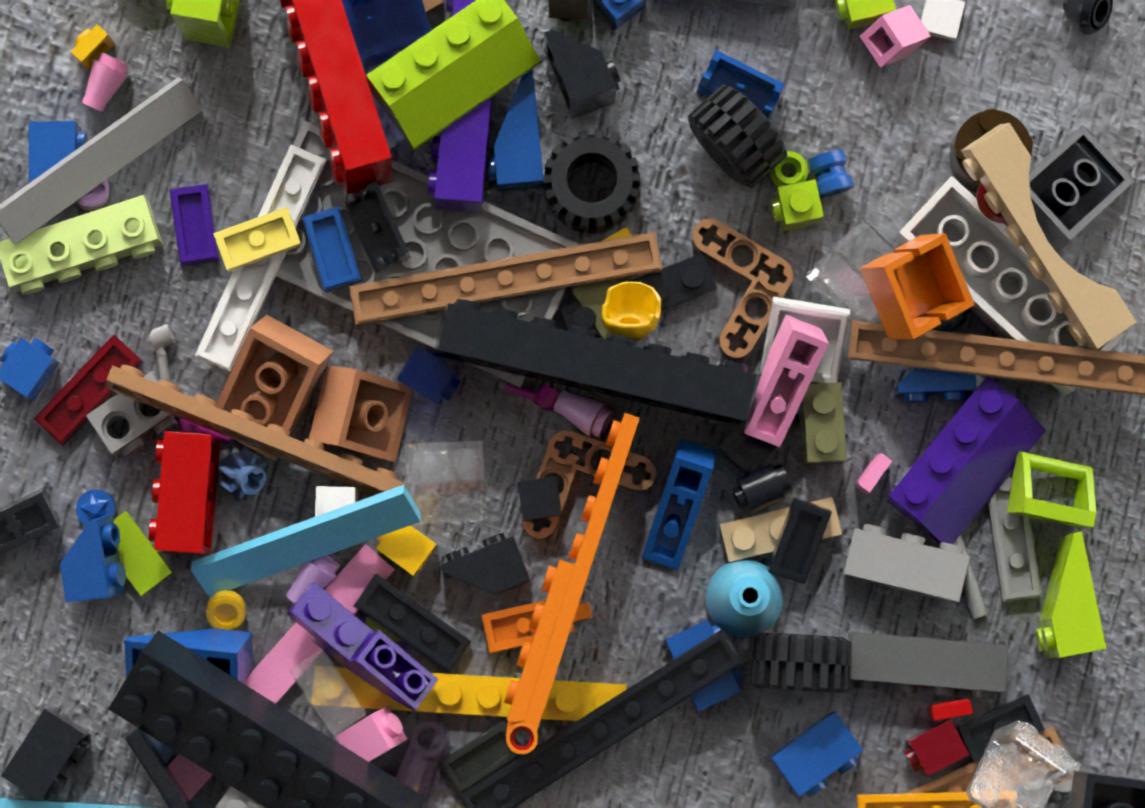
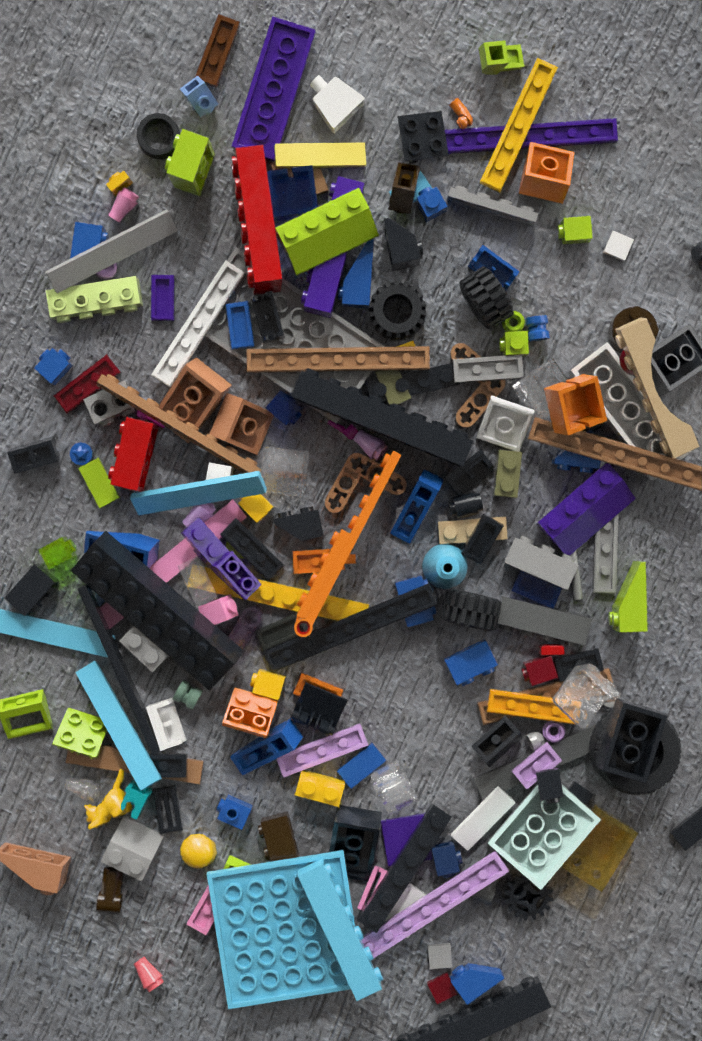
camera: 15 degrees right, 5 degrees up
blue slope [60,514,126,602] -> none
light grey hand [150,324,175,380] -> none
yellow tile [206,590,246,630] -> none
light yellow plate [213,207,302,272] -> none
medium blue gear [219,448,267,499] -> none
black tile [517,476,562,522] -> none
yellow hair [601,282,661,340] -> none
bright pink slope [744,315,829,447] -> none
bright pink tile [855,453,892,495] -> none
bright pink brick [860,5,931,68] -> none
lime tile [1007,451,1096,528] -> none
none -> clear neon green brick [38,537,77,570]
none -> light grey plate [453,355,523,383]
none -> clear blue plate [511,570,562,609]

